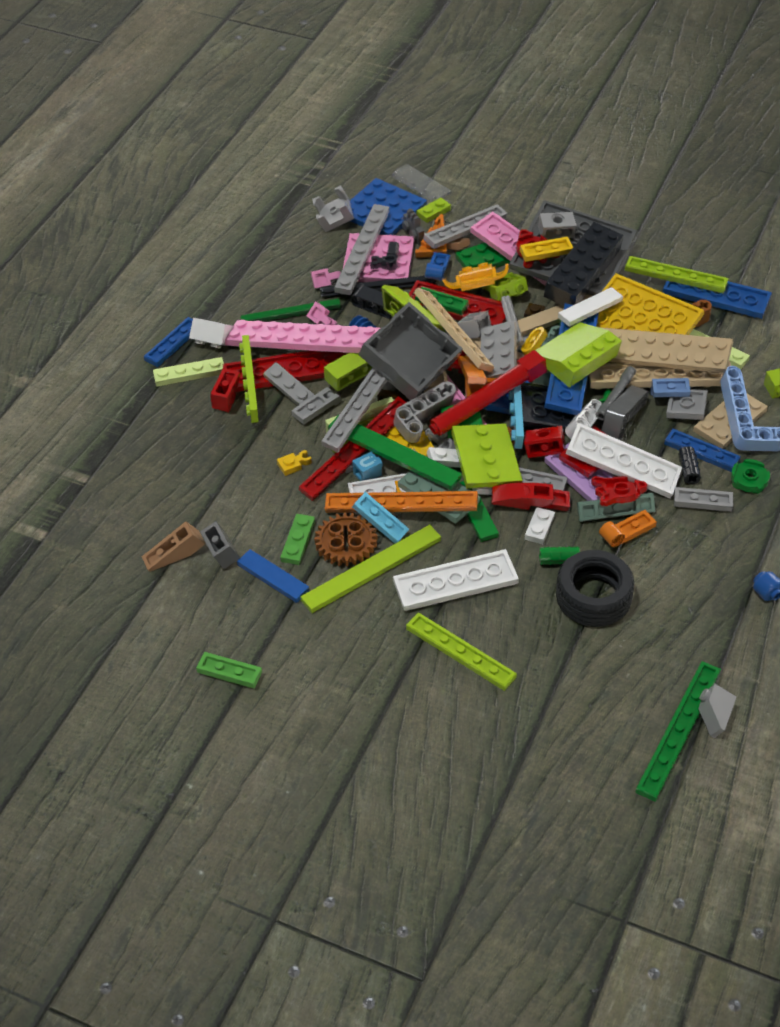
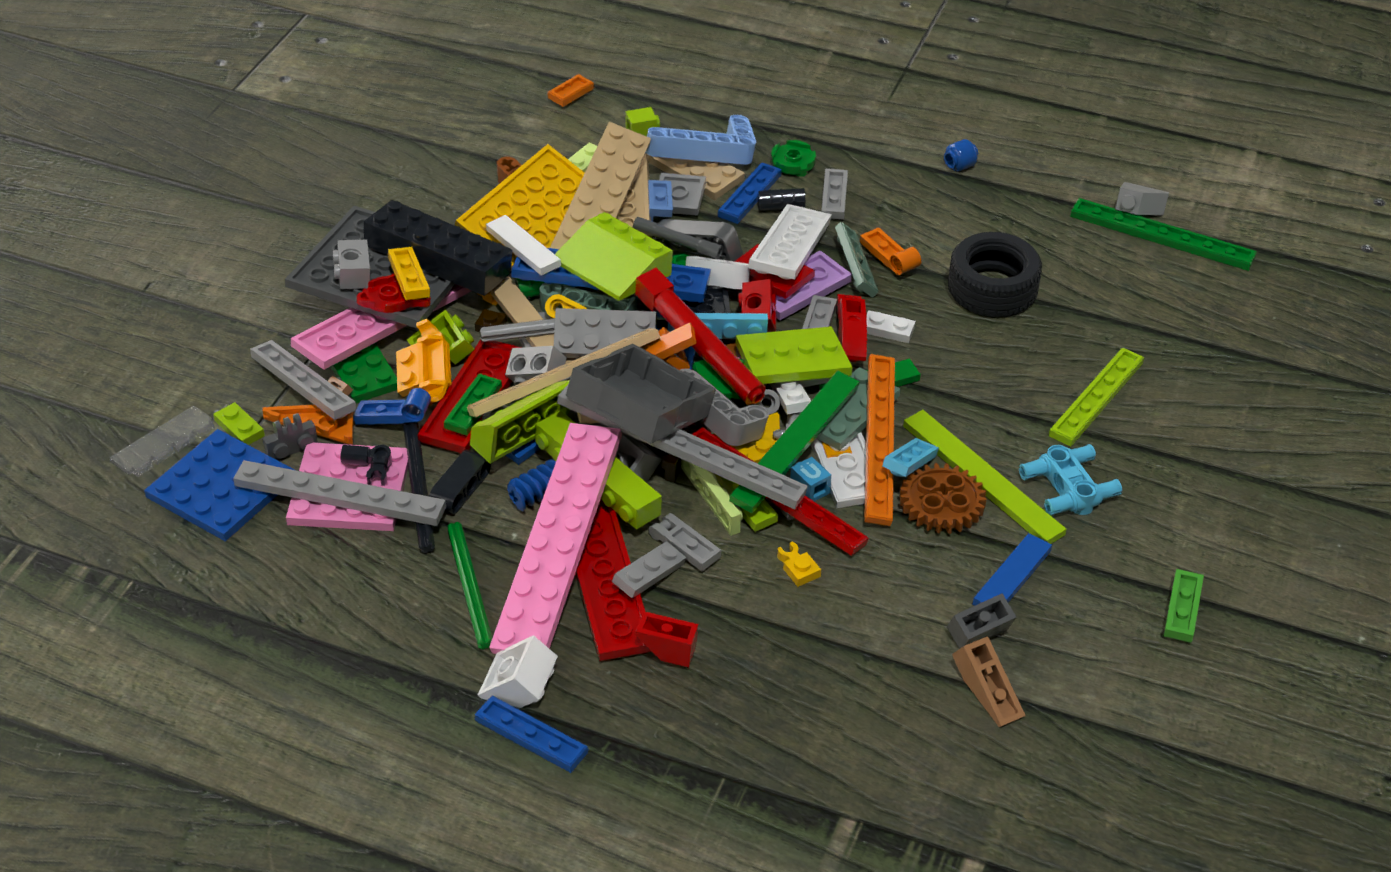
camera: 95 degrees left, 5 degrees down
yellowish green plate [153,357,224,387] -> none
lime plate [239,335,259,423] -> none
bright green plate [280,514,315,565] -> none
bright pink plate [307,302,337,325] -> none
bright pink plate [310,268,341,289] -> none
light grey panel [312,186,354,232] -> none
white plate [393,549,519,611] -> none
green axle [539,546,580,565] -> none
red tile [591,476,647,506] -> none
lime tile [625,256,729,293] -> none
blue plate [662,281,772,319] -> none
none -> medium azure piece [1019,444,1122,516]

